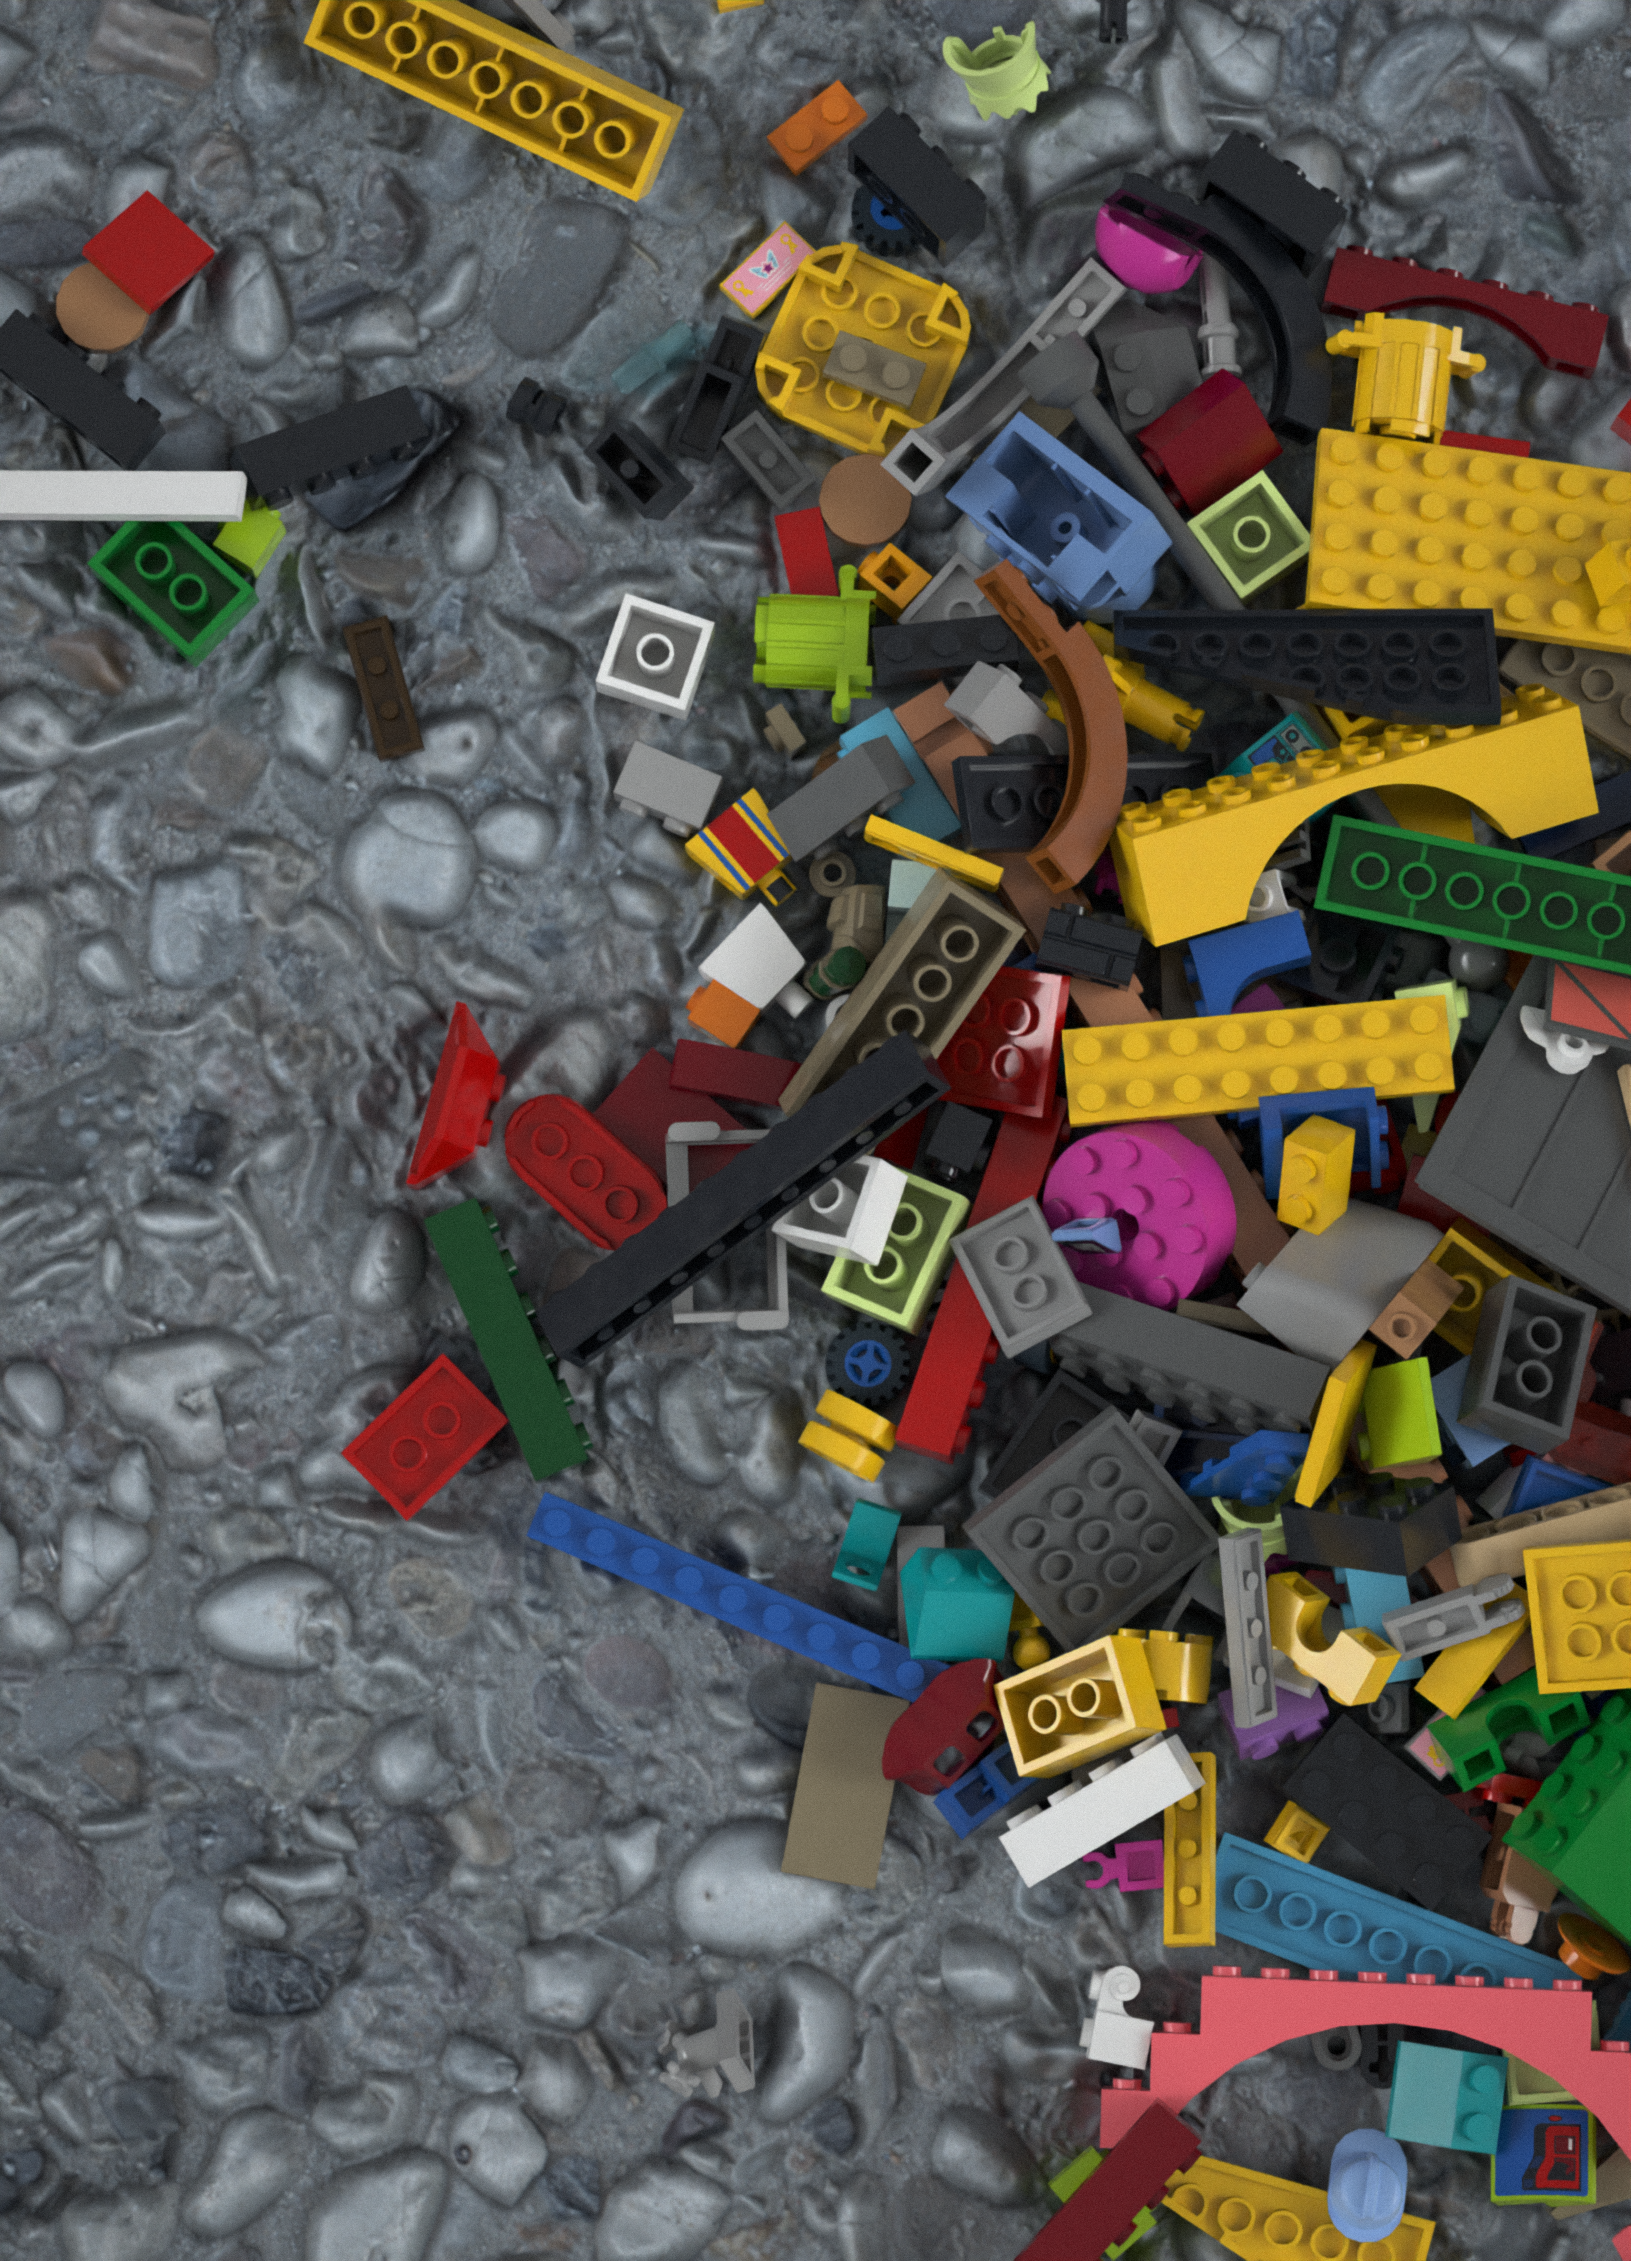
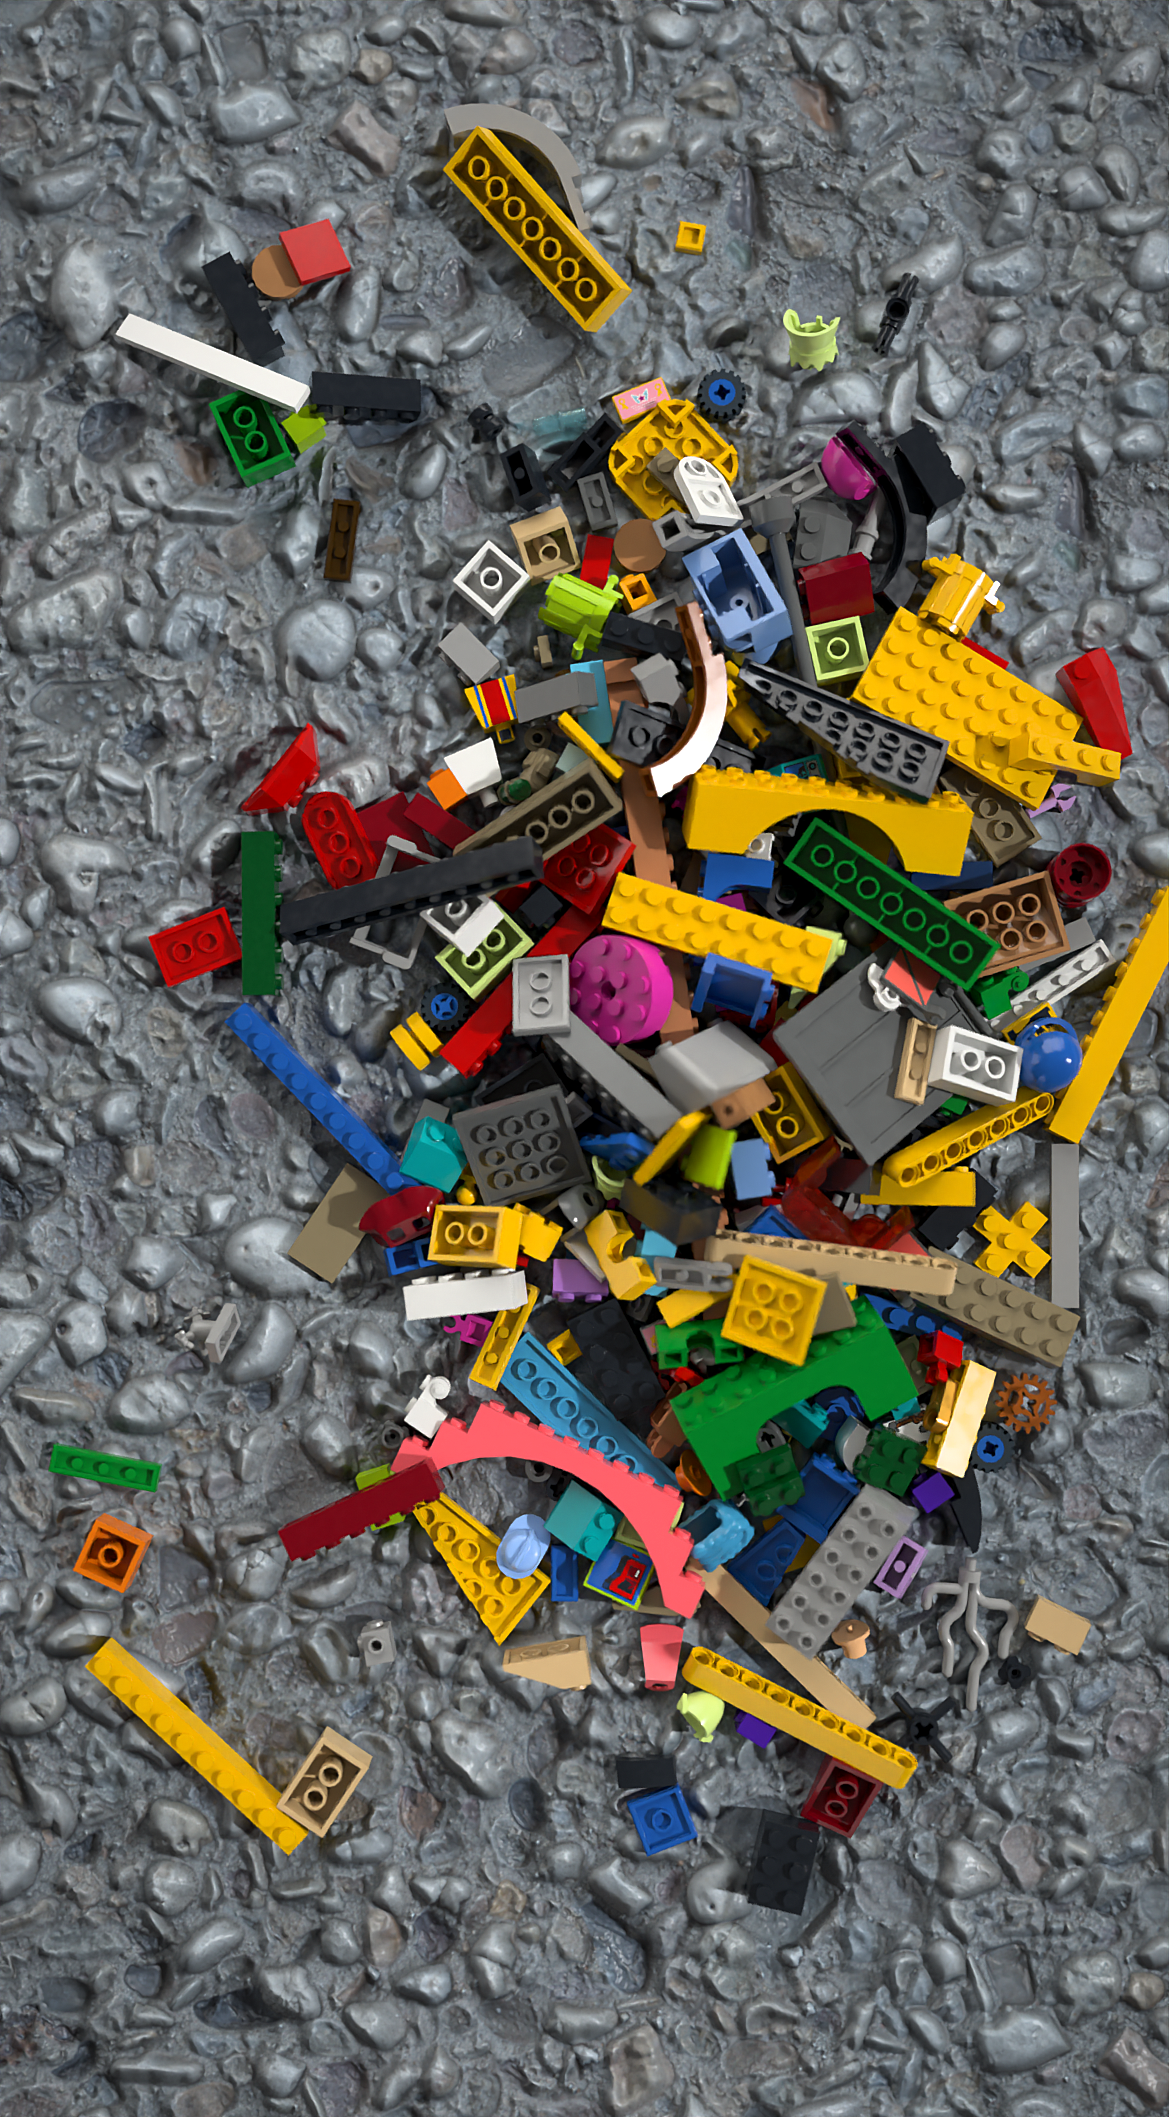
camera: 30 degrees right, 5 degrees up
orange plate [767,80,868,176] -> none
teal bracket [831,1498,902,1591] -> none
black brick [848,106,987,268] -> none
black brick [1035,903,1143,992] -> none
medium blue slope [1051,1217,1122,1254] -> none
light grey tile [1218,1527,1278,1728] -> none
yellow brick [1277,1114,1356,1236] -> none
dark red arch [1320,245,1609,380] -> none
dark grey brick [1457,1275,1597,1455] -> none
none -> dark grey plate [377,1420,409,1452]
none -> tan slope [510,506,582,586]
none -> blue tile [551,1544,578,1602]
none -> white tile [674,456,744,527]

